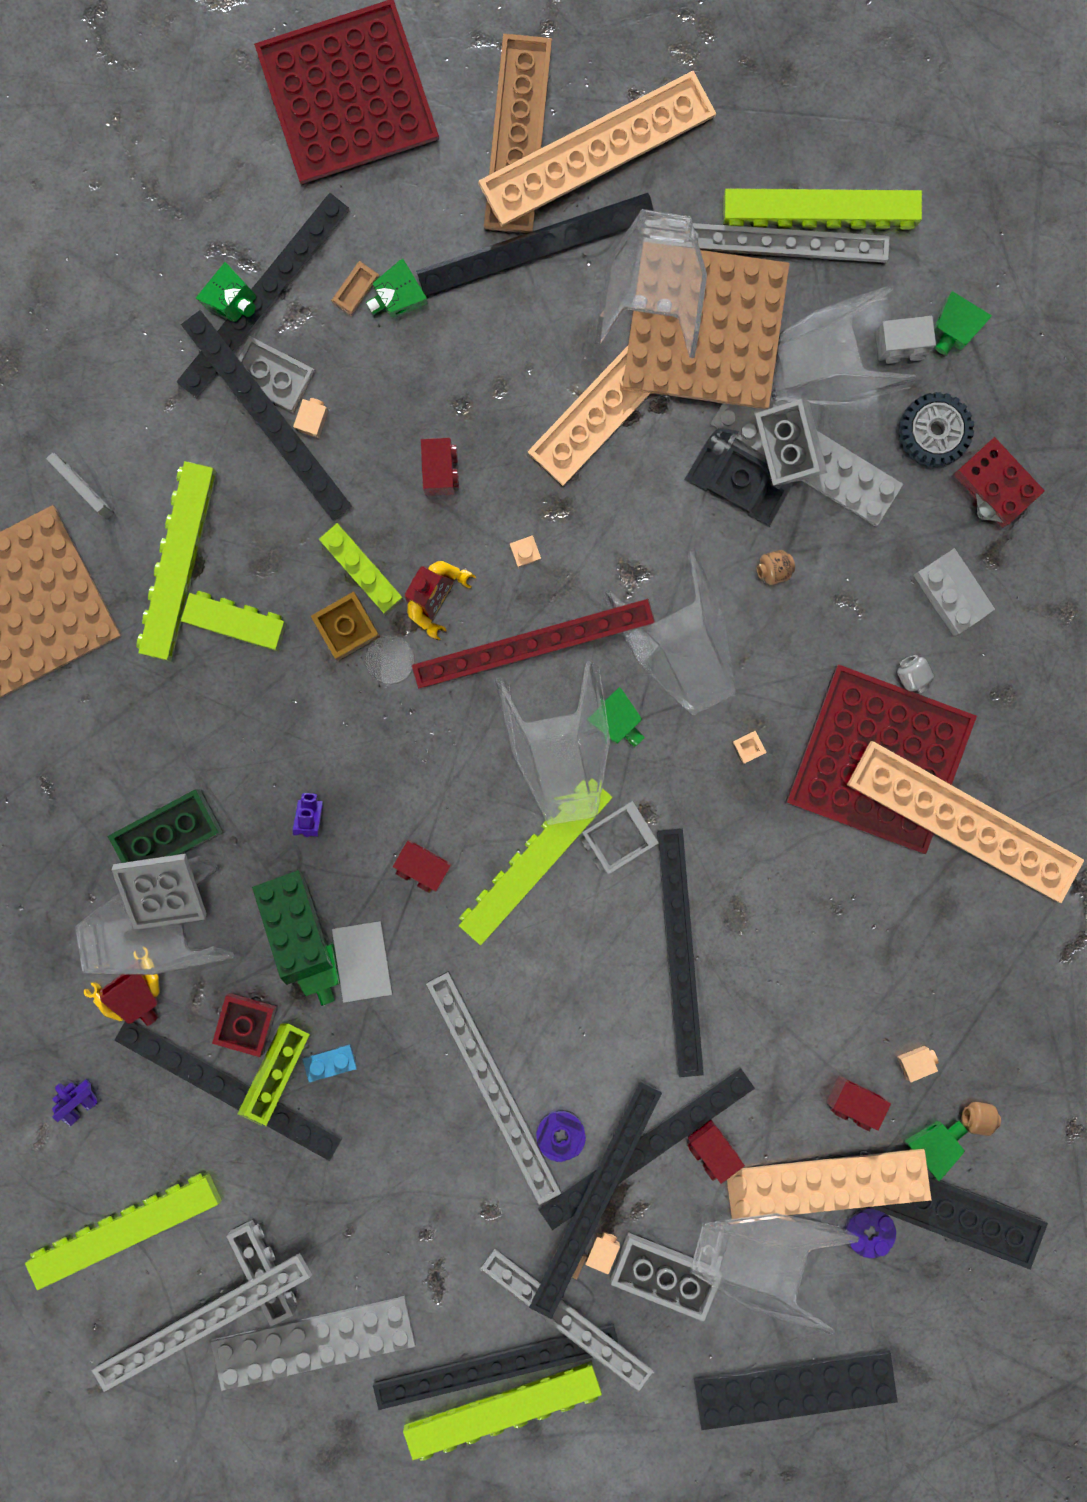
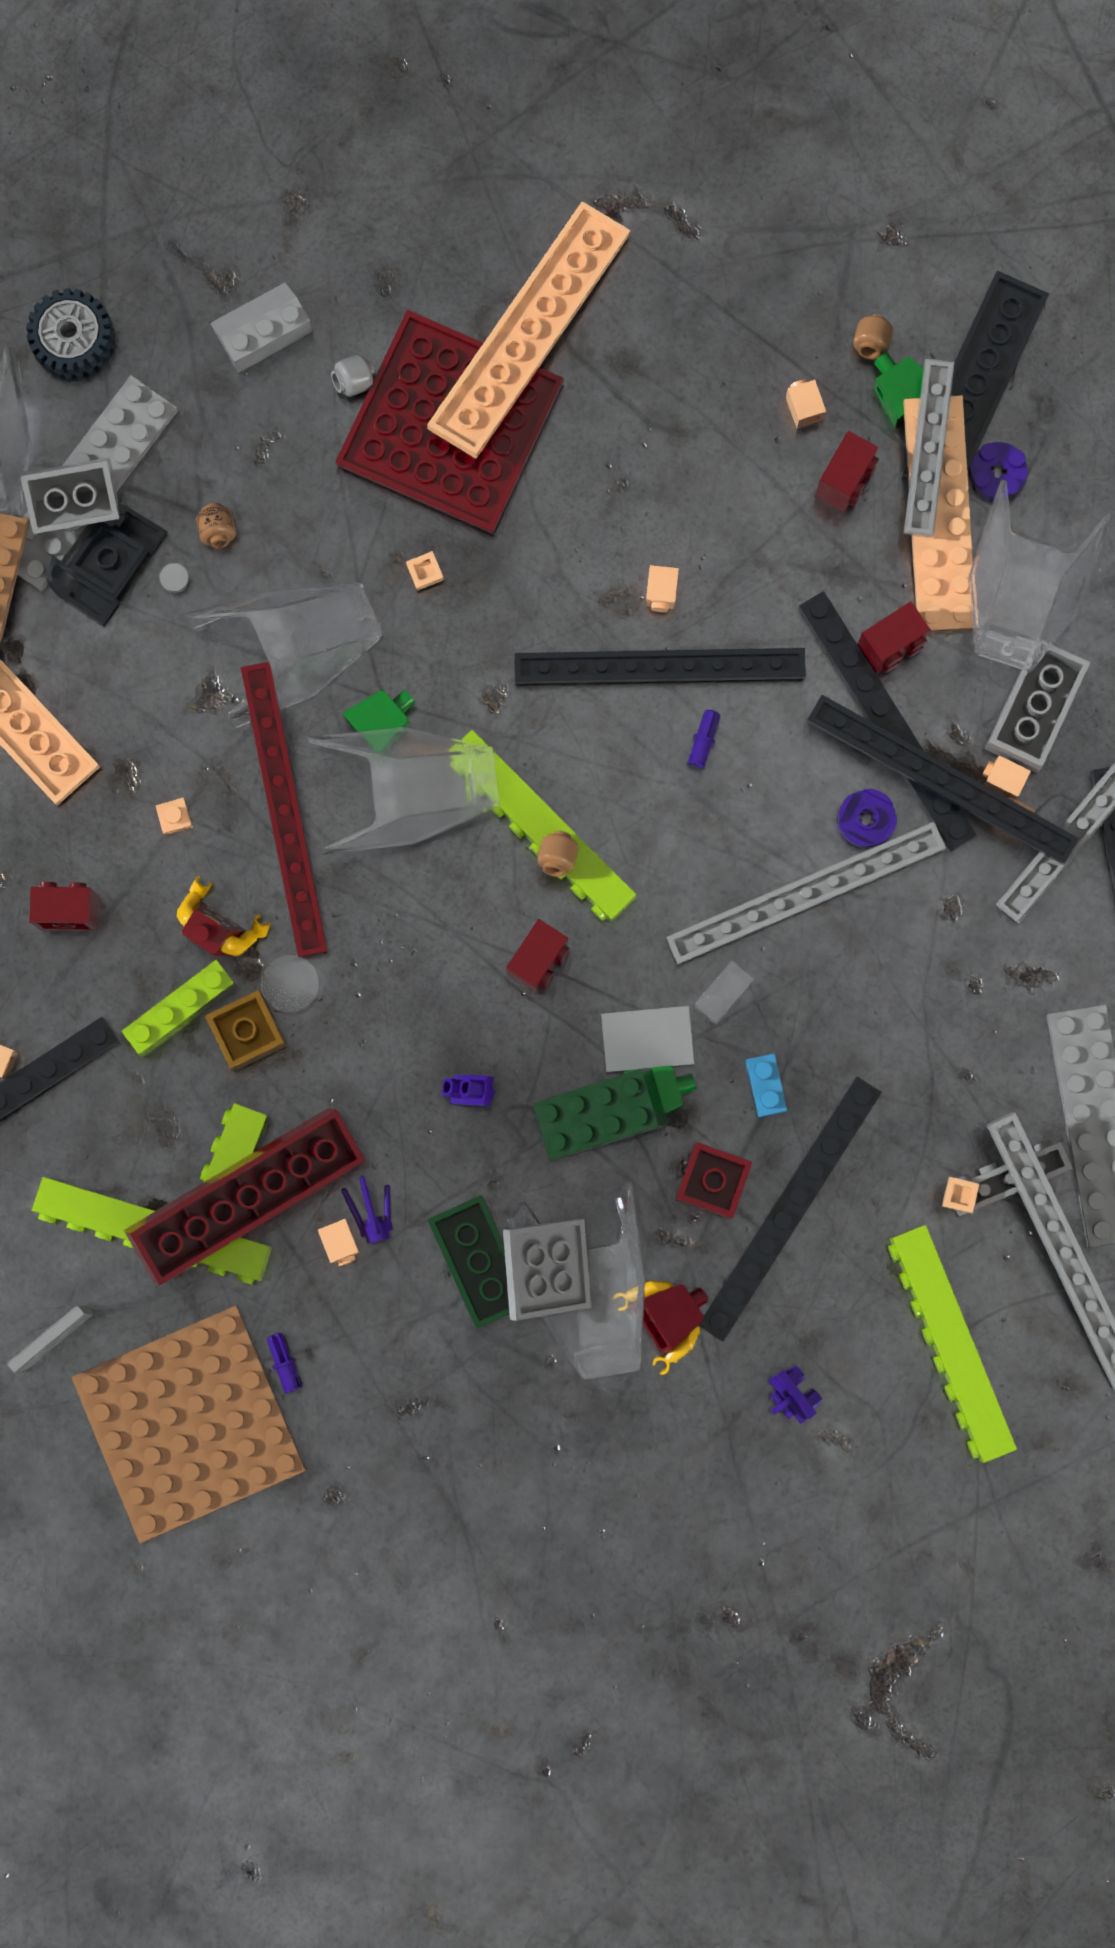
camera: 80 degrees left, 5 degrees down
lime brick [238,1023,310,1126] -> none
light grey window [580,801,658,874] -> none
dark red piece [953,437,1045,528] -> none
none -> dark red brick [124,1108,365,1286]
none -> light grey tile [159,563,190,594]
none -> dark purple axle [267,1333,303,1393]
none -> light nougat brick [318,1219,360,1267]
none -> dark purple plant [341,1176,393,1244]
none -> medium nougat head [537,831,579,877]
none -> light nougat brick [645,565,679,612]
none -> dark purple axle [687,710,721,768]
none -> clear plate [694,961,754,1025]
none -> light grey tile [903,359,955,537]
none -> light nougat plate [942,1177,979,1214]

